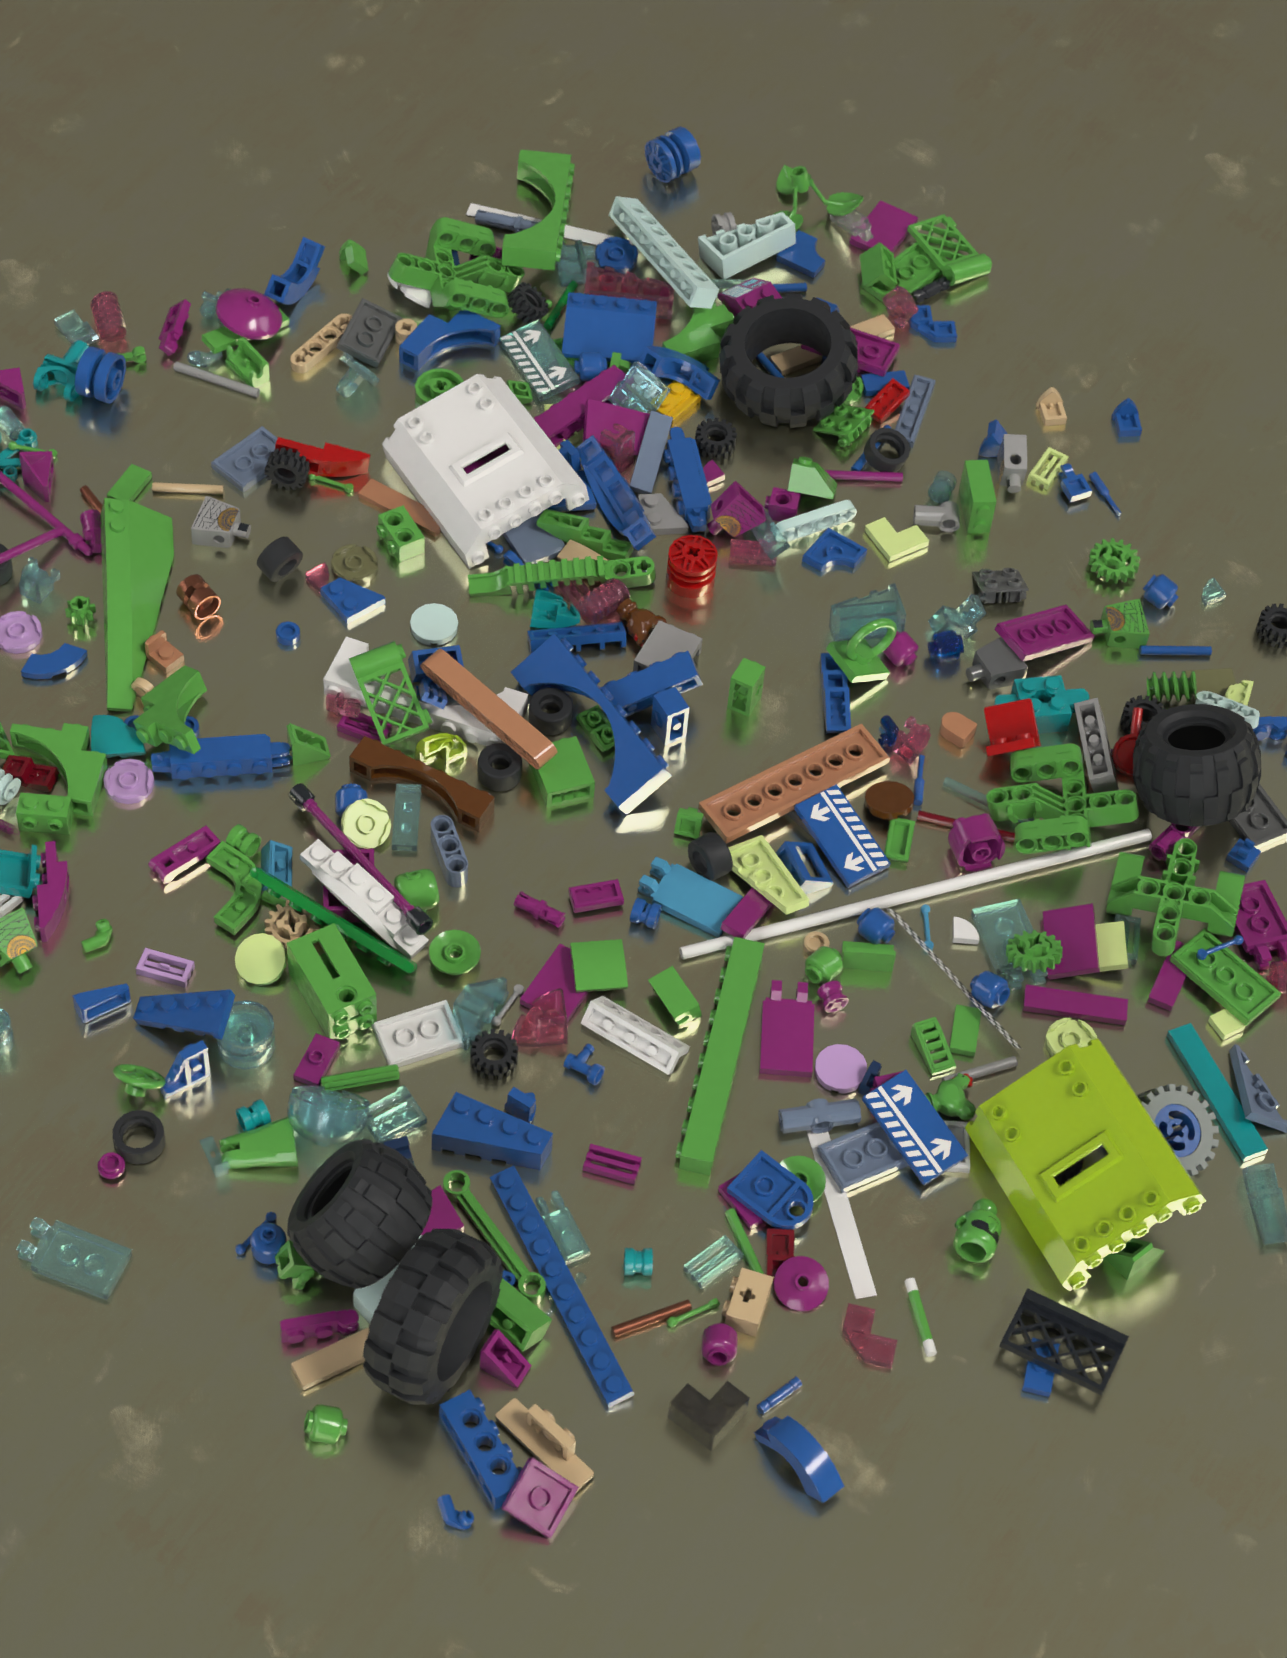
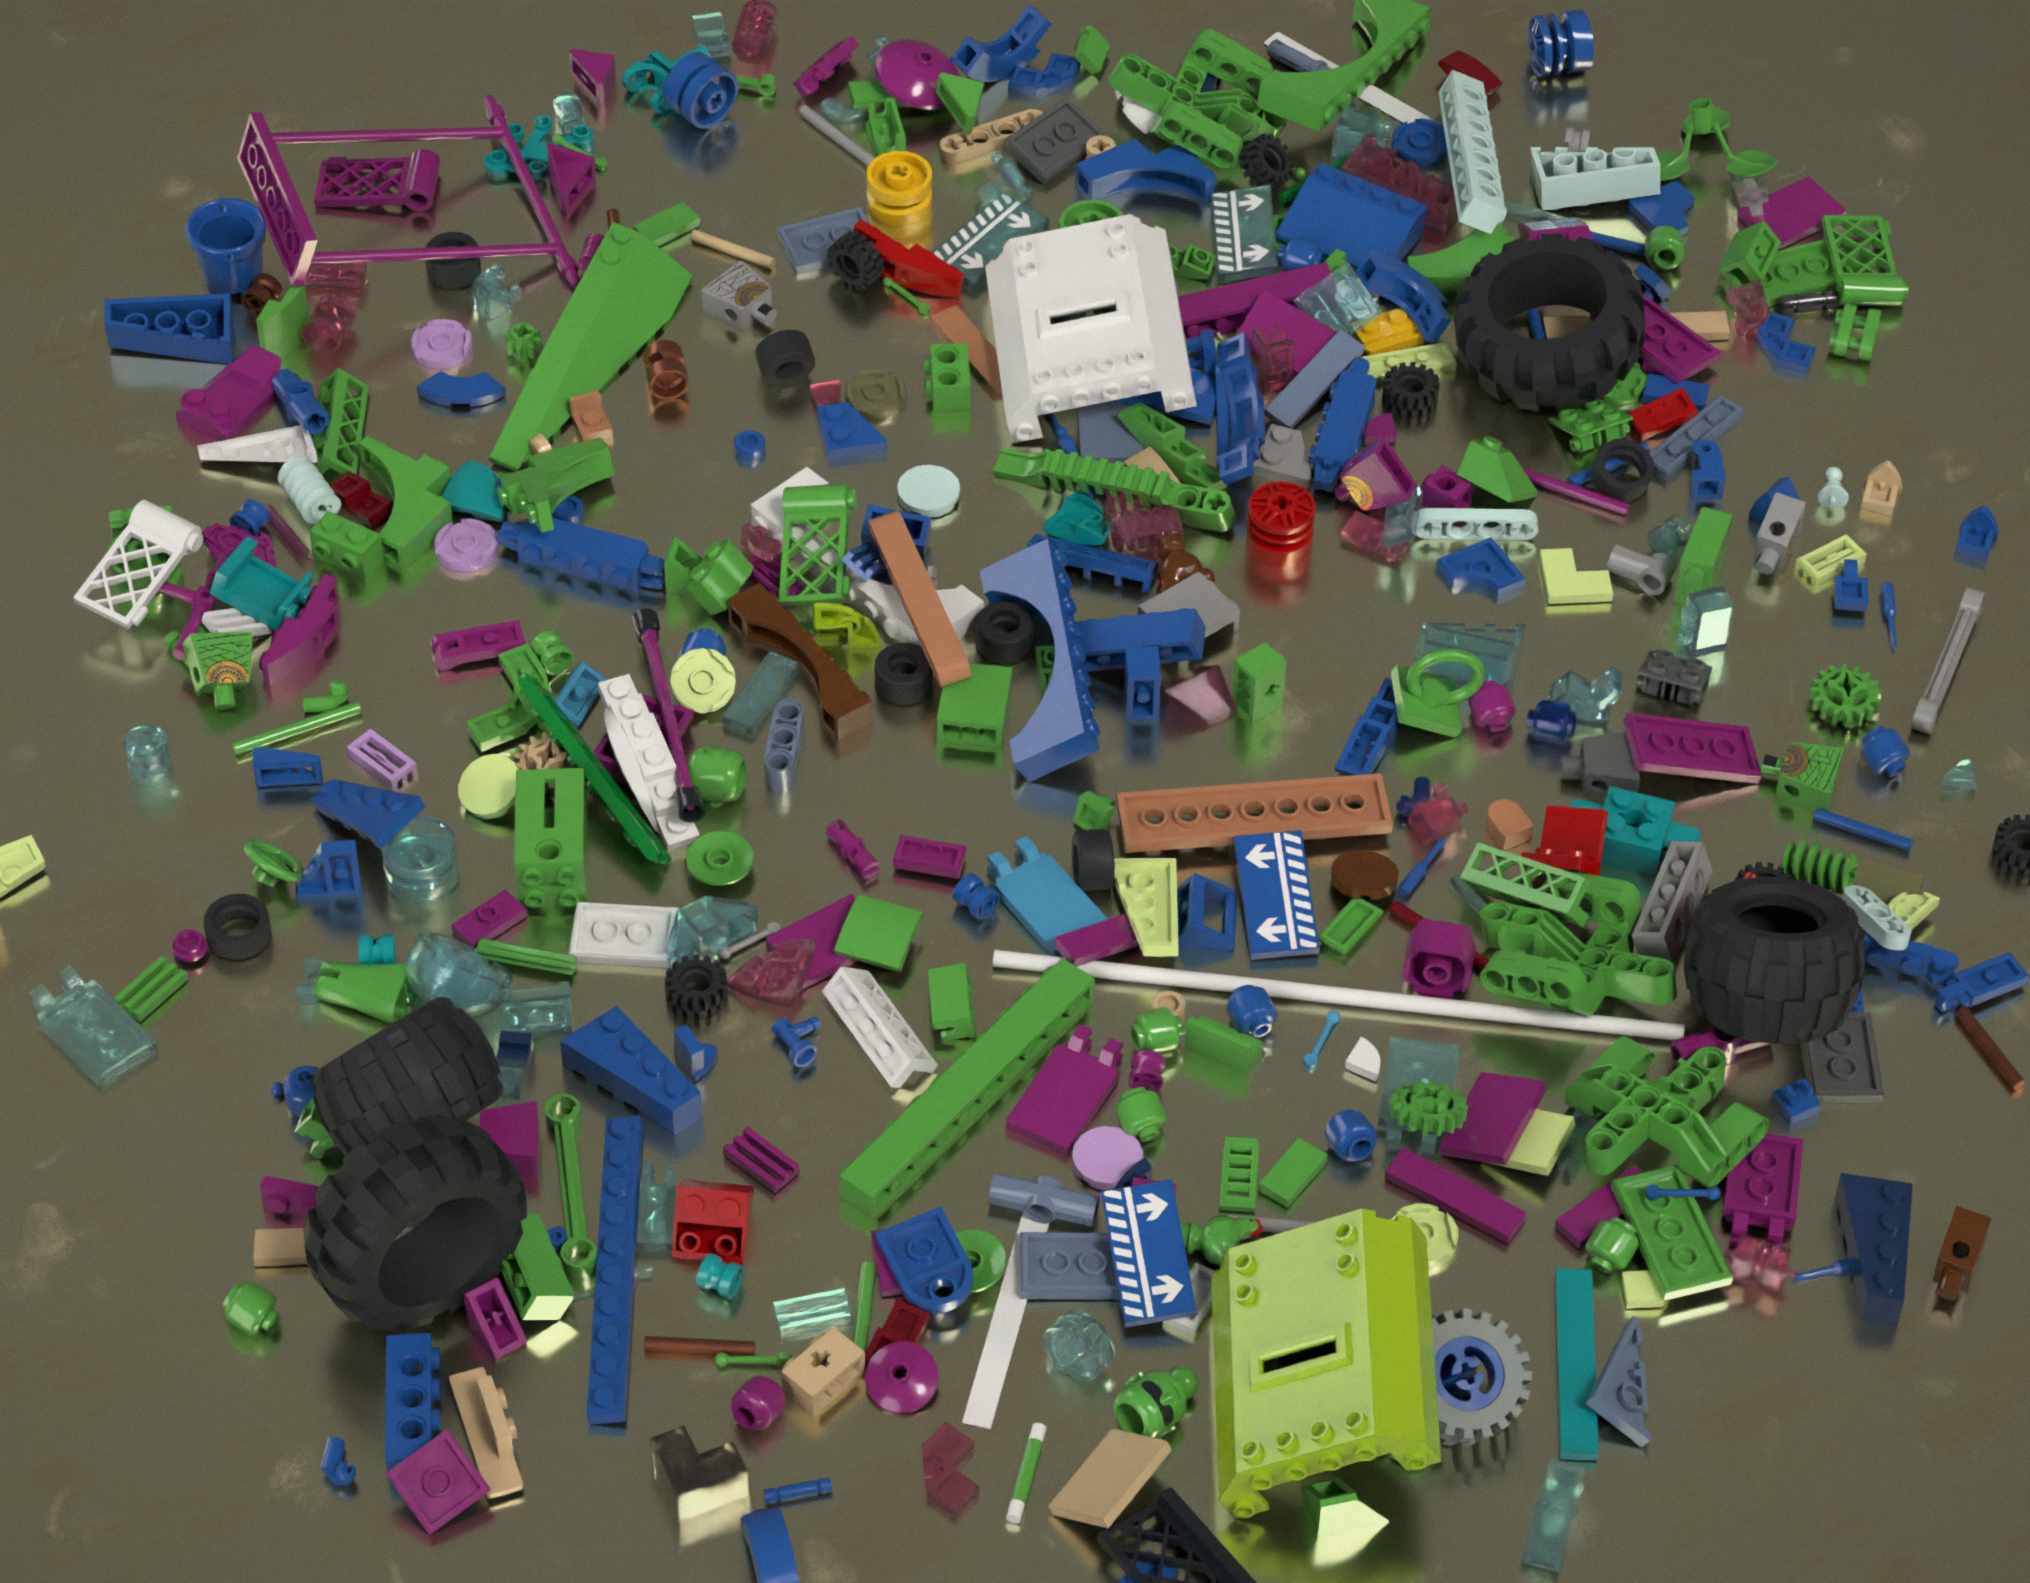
camera: 30 degrees right, 5 degrees down
sticker [886,908,1022,1049] -> none
none -> bright green tile [113,955,188,1022]
none -> bright green bar [232,701,362,755]
none -> red slope [671,1179,754,1264]
none -> bright green brick [686,539,753,615]
none -> yellow wheel [867,151,932,227]
none -> clear light blue tile [933,193,1049,291]
none -> bright green slope [936,72,984,135]
none -> blue tile [1008,53,1080,98]
none -> clear light blue head [1043,1310,1115,1382]
none -> tan tile [1048,1429,1172,1528]
none -> bright green head [1116,1087,1167,1142]
none -> clear pink slope [1164,665,1236,725]
none -> yellowish green tile [1359,342,1457,384]
none -> dark red slope [1437,50,1503,96]
none -> bright green fence [1460,842,1590,927]
none -> bright green head [1585,1217,1639,1273]
none -> bright green head [1645,225,1685,271]
none -> clear light blue brick [1677,585,1735,657]
none -> blue leg [1689,439,1726,499]
none -> light aqua piece [1817,467,1849,508]
none -> bright green brick [1829,304,1882,362]
none -> light grey piece [1911,587,1986,734]

